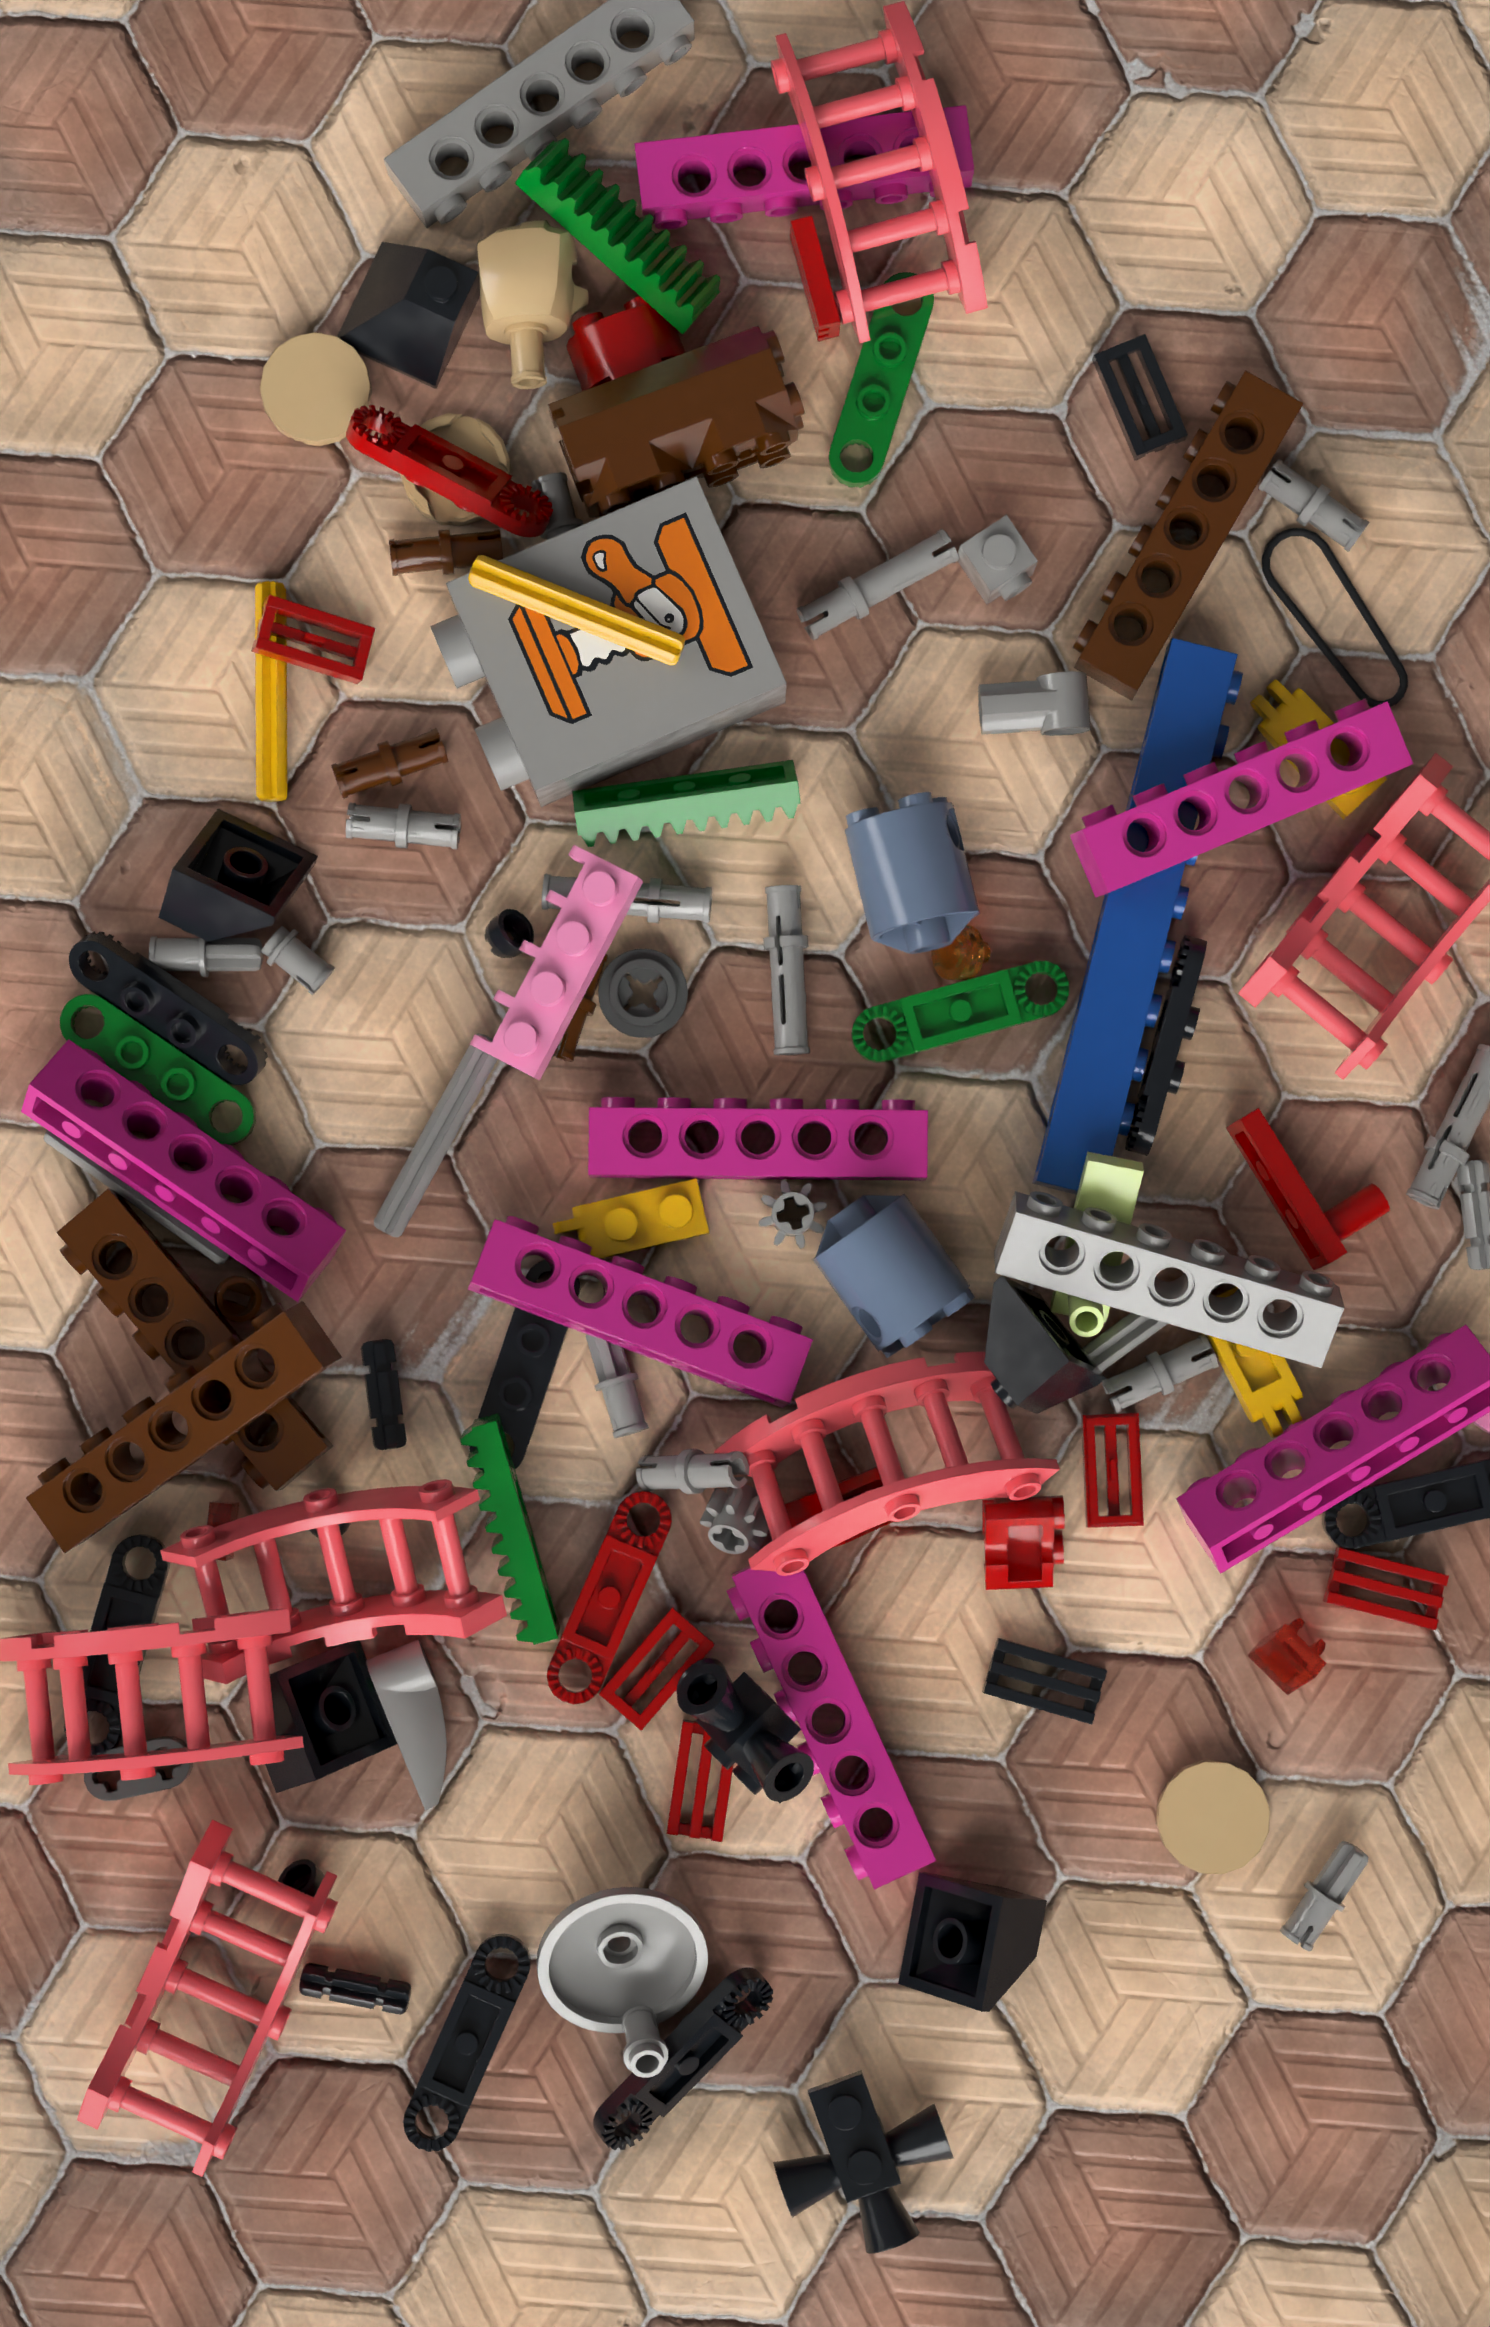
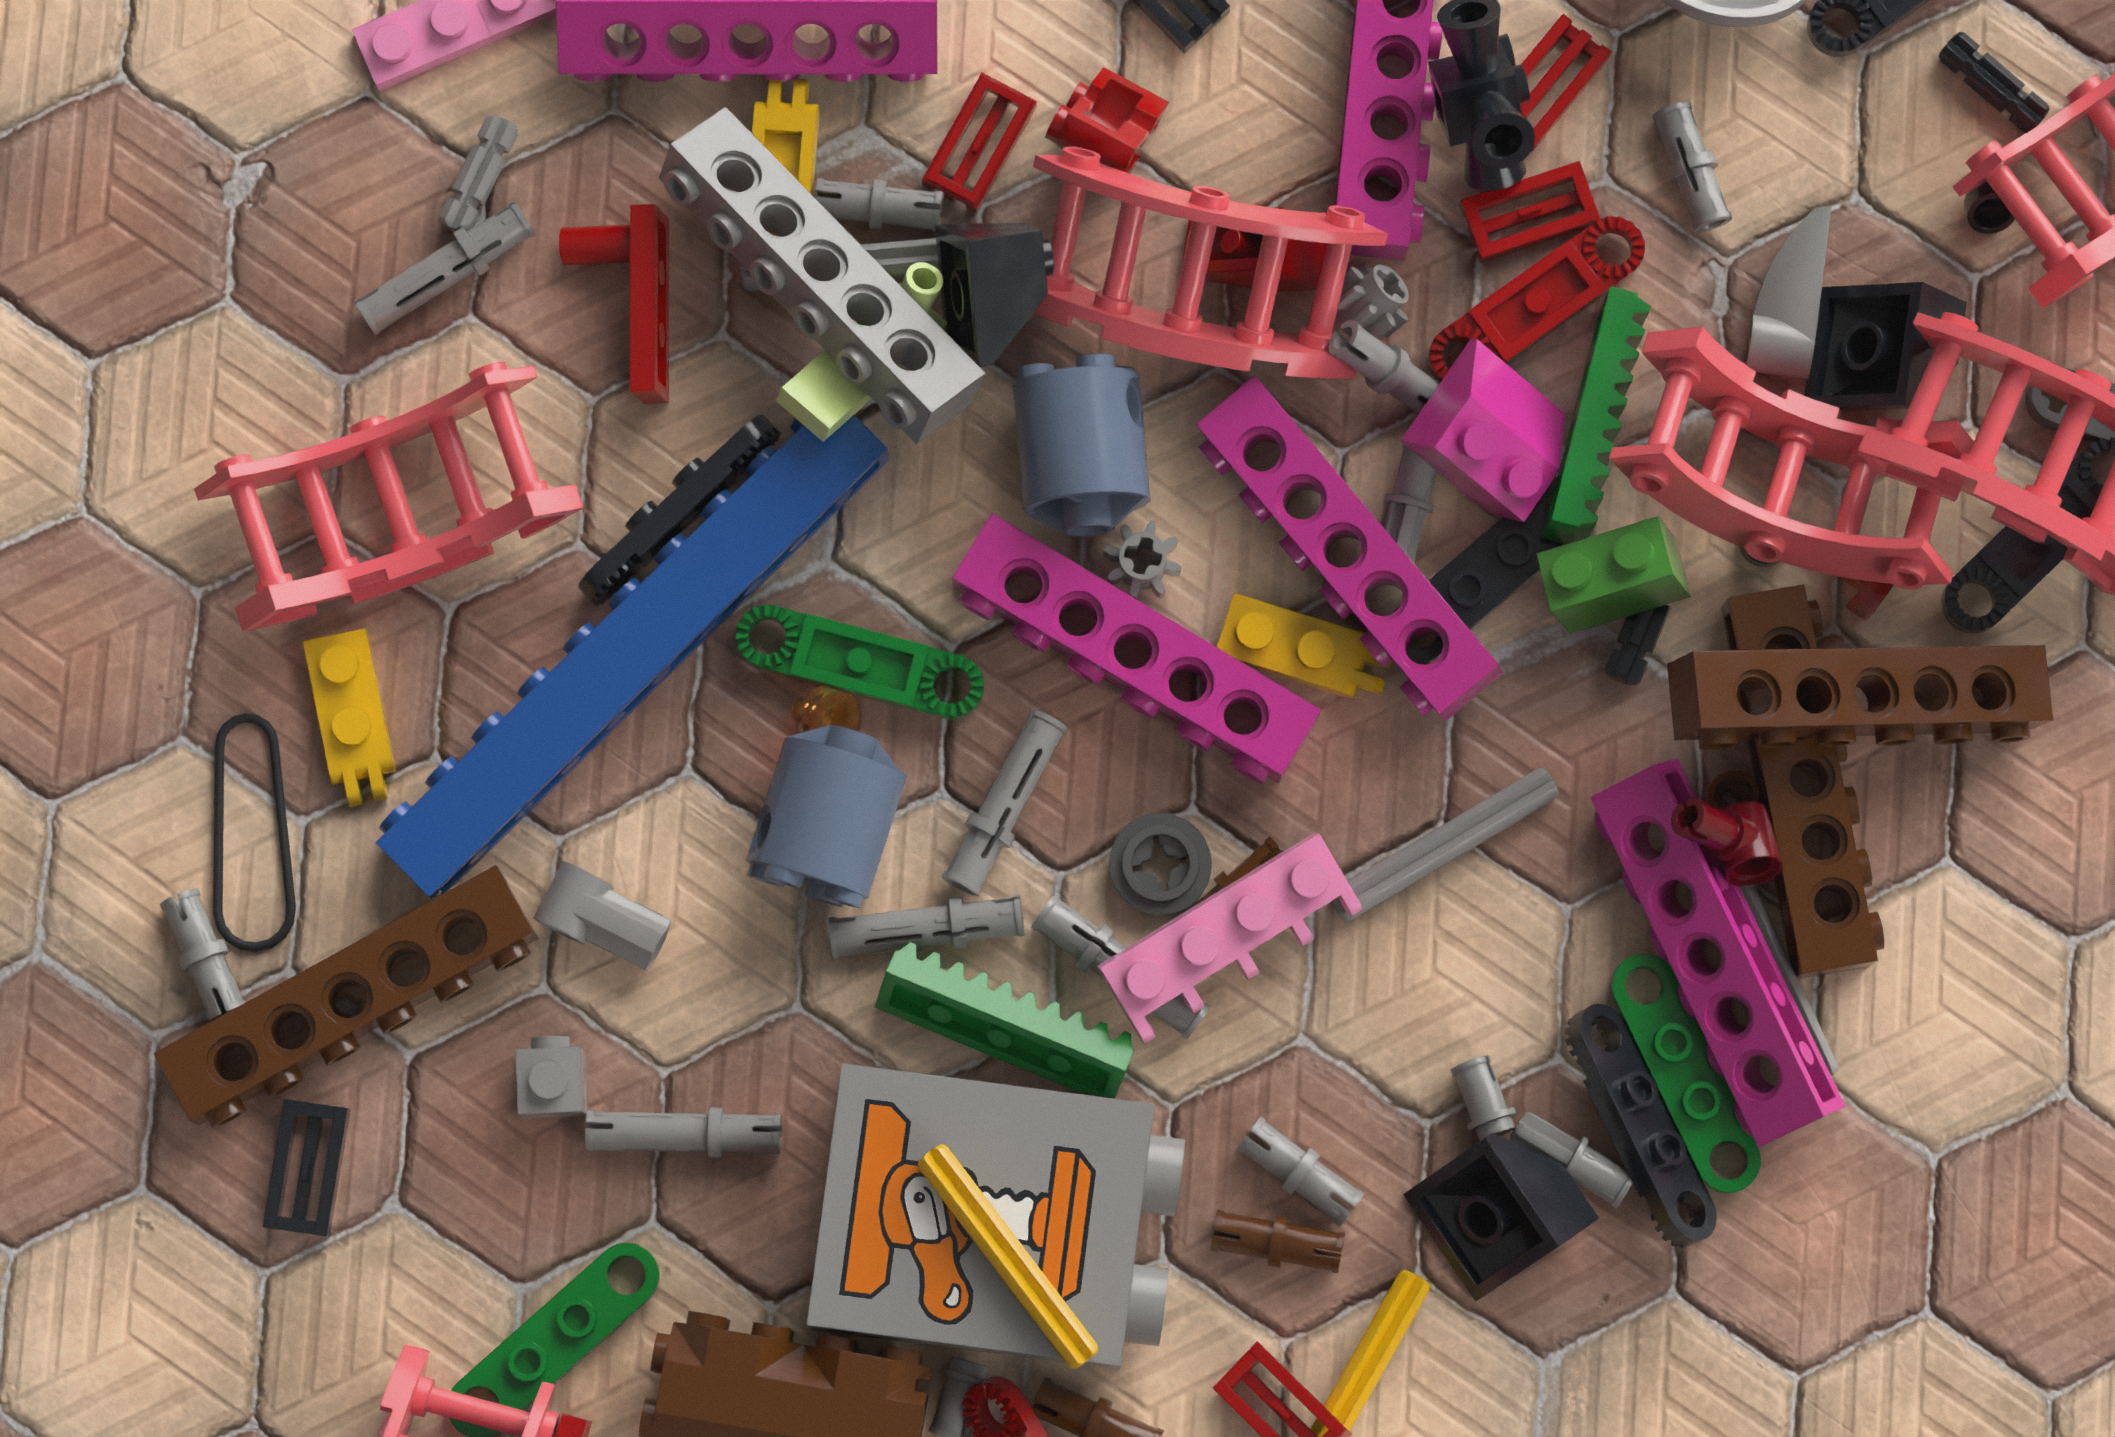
camera: 150 degrees left, 5 degrees down
black hinge [484,909,534,958] -> none
dark pink brick [1070,698,1413,898] -> none
none -> light grey pin [829,895,1025,959]
none -> dark pink slope [1400,338,1565,522]
none -> bright green brick [1537,516,1691,634]
none -> light grey pin [1652,101,1732,233]
none -> dark red pin [1671,797,1783,887]

